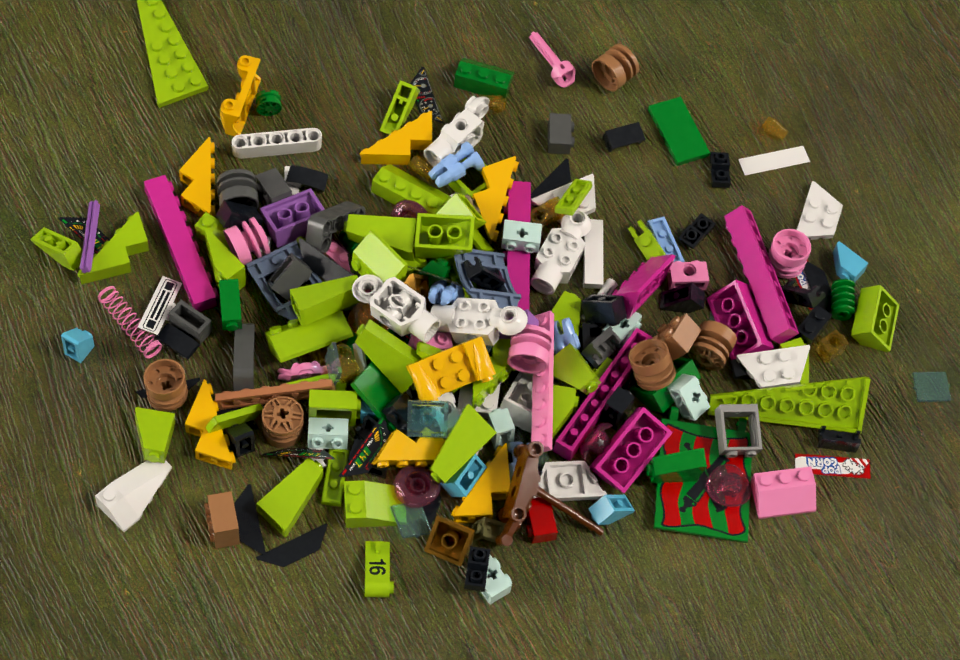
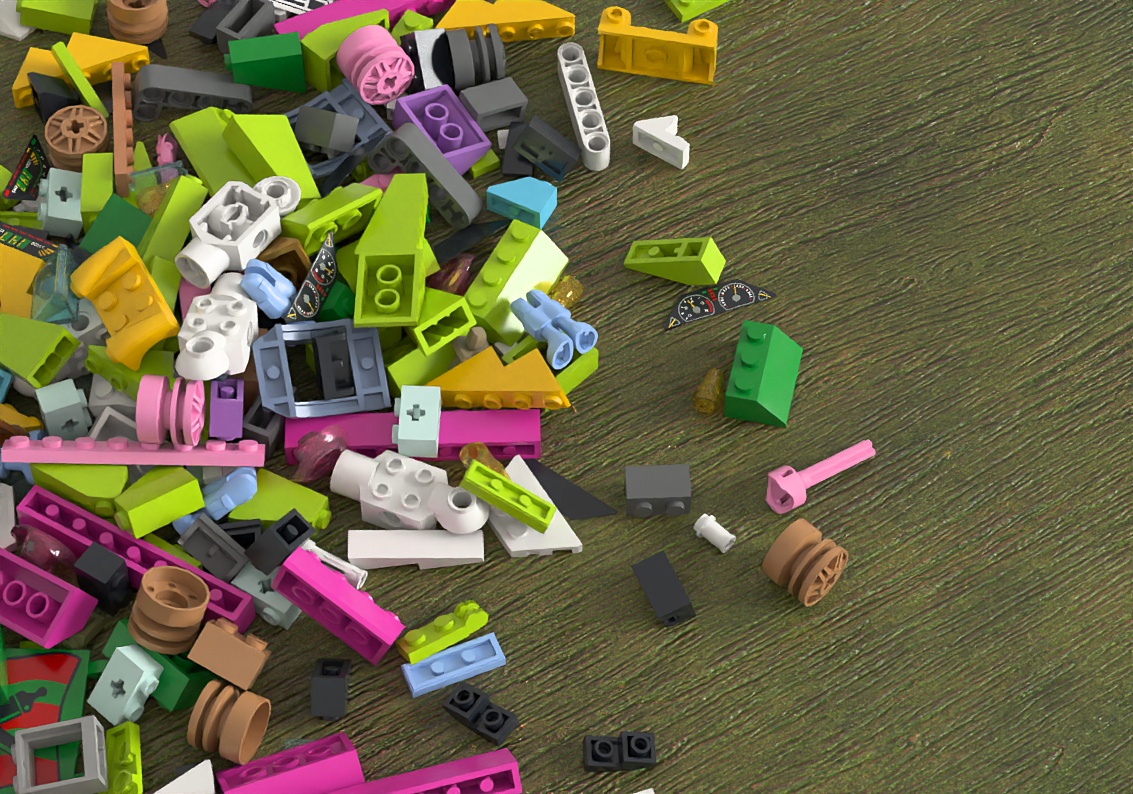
camera: 95 degrees right, 5 degrees down
green wheel [255,90,282,116] -> none
yellow slope [359,111,432,165] -> none
white brick [424,96,490,167] -> none
green tile [648,96,710,166] -> none
bright pink brick [667,260,709,290] -> none
none -> clear pink hat [290,425,349,484]
none -> black sticker [433,219,513,264]
none -> medium azure slope [486,177,557,229]
none -> black hinge [512,114,582,183]
none -> white slope [633,115,690,170]
none -> white pin [694,514,736,553]

